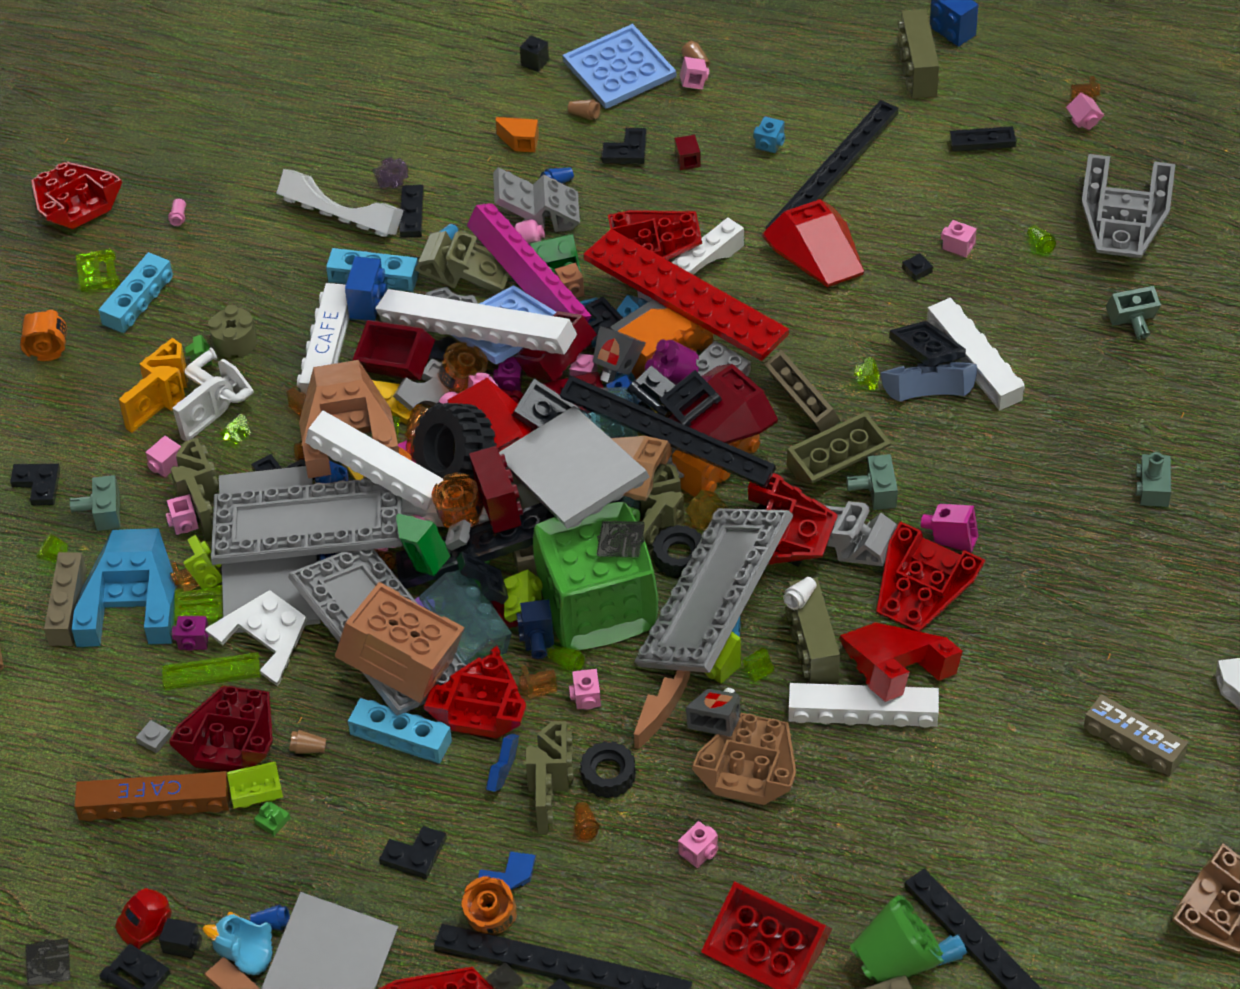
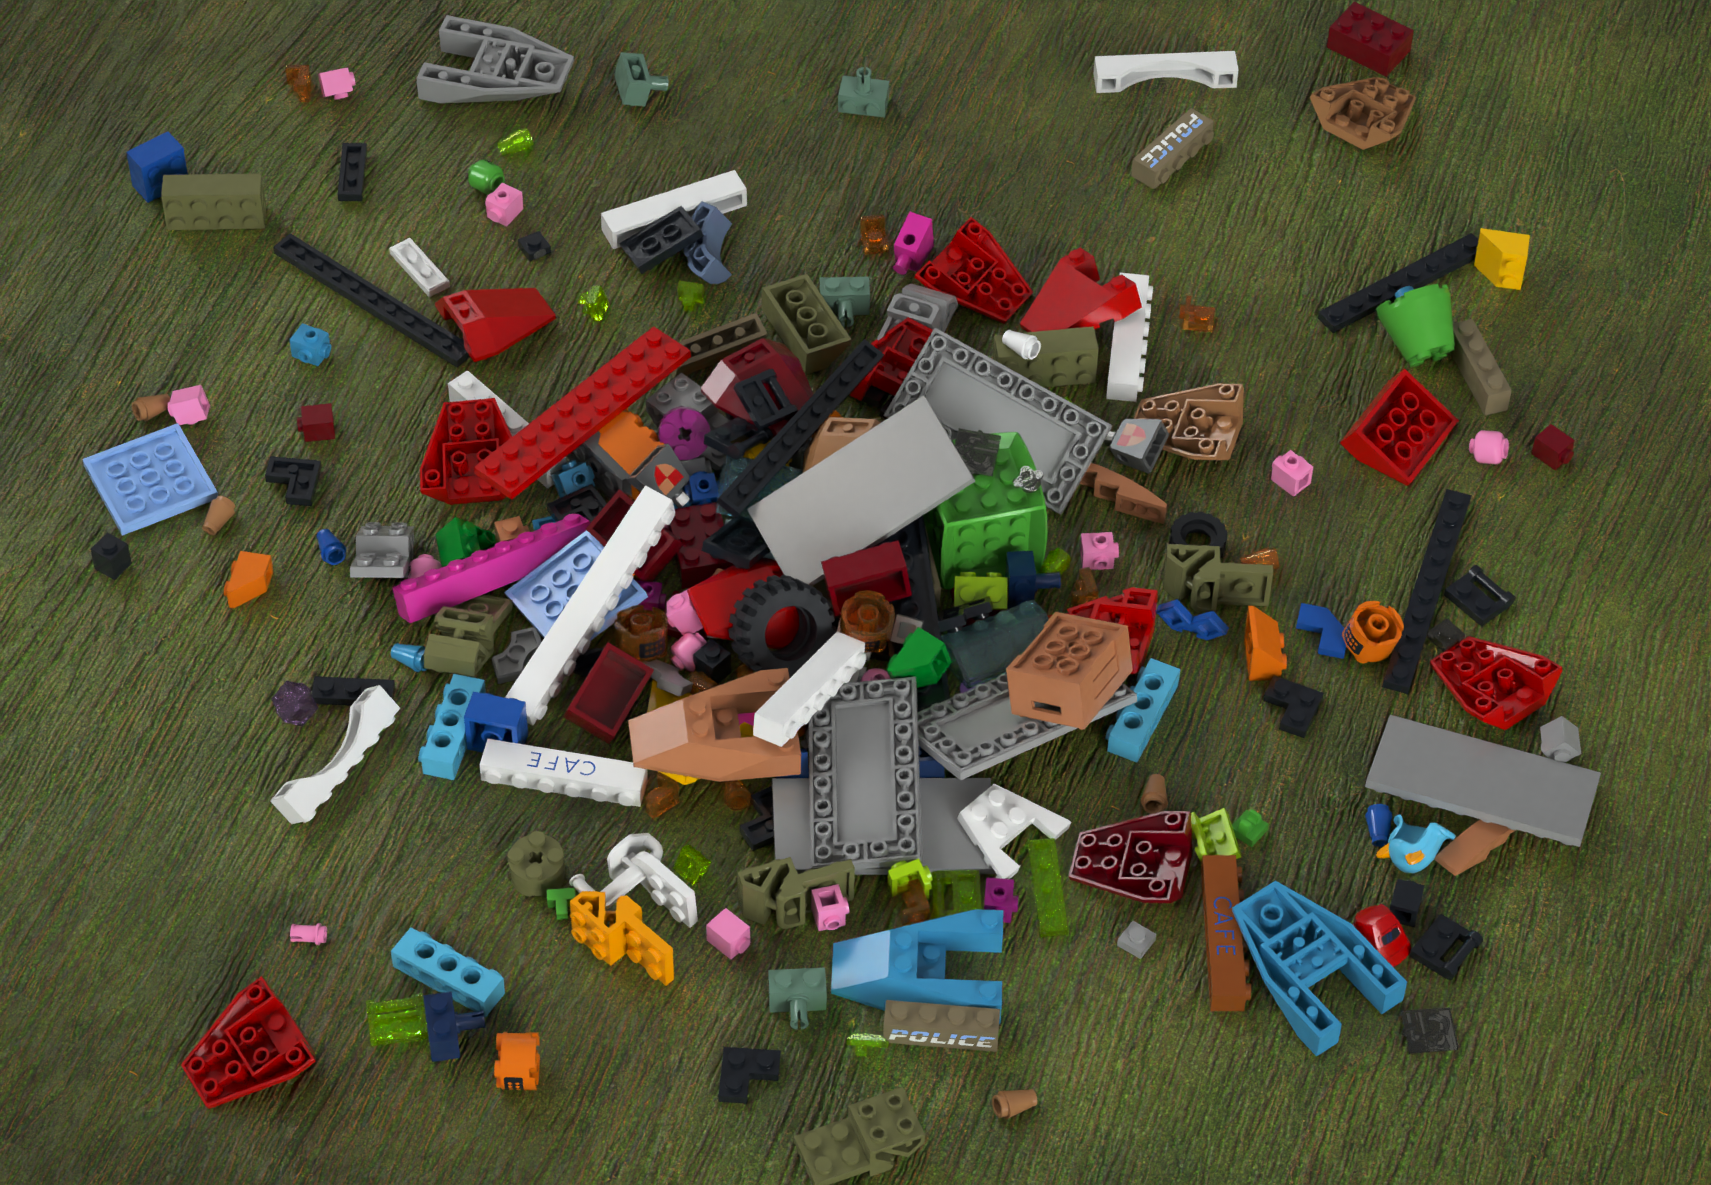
camera: 90 degrees left, 0 degrees up
none -> white tile [389,238,450,297]
none -> dark blue brick [423,991,486,1062]
none -> bright green head [468,159,505,195]
none -> clear neon green tile [578,285,609,321]
none -> clear orange bracket [860,214,889,255]
none -> clear smoke plate [1013,466,1043,493]
none -> clear orange bracket [1179,296,1215,332]
none -> dark azure wedge [1232,881,1407,1057]
none -> orange slope [1244,606,1287,681]

